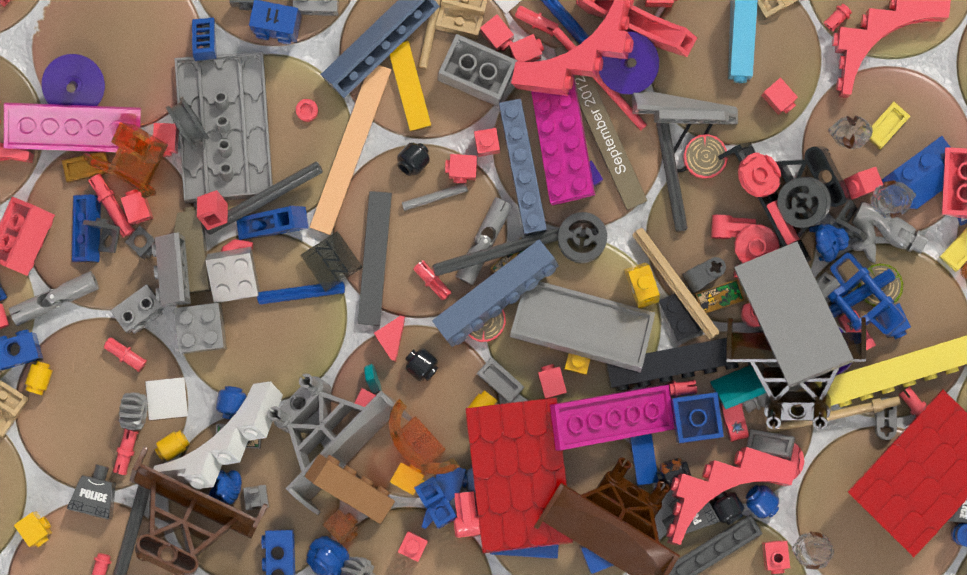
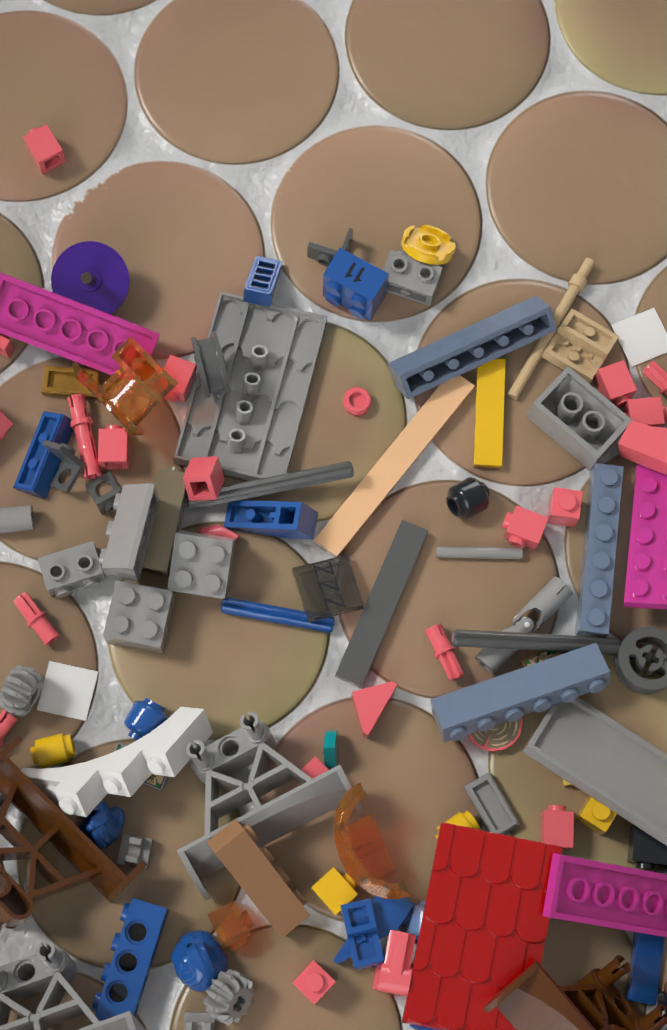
camera: 15 degrees right, 10 degrees down
black head [405,348,439,381] -> none

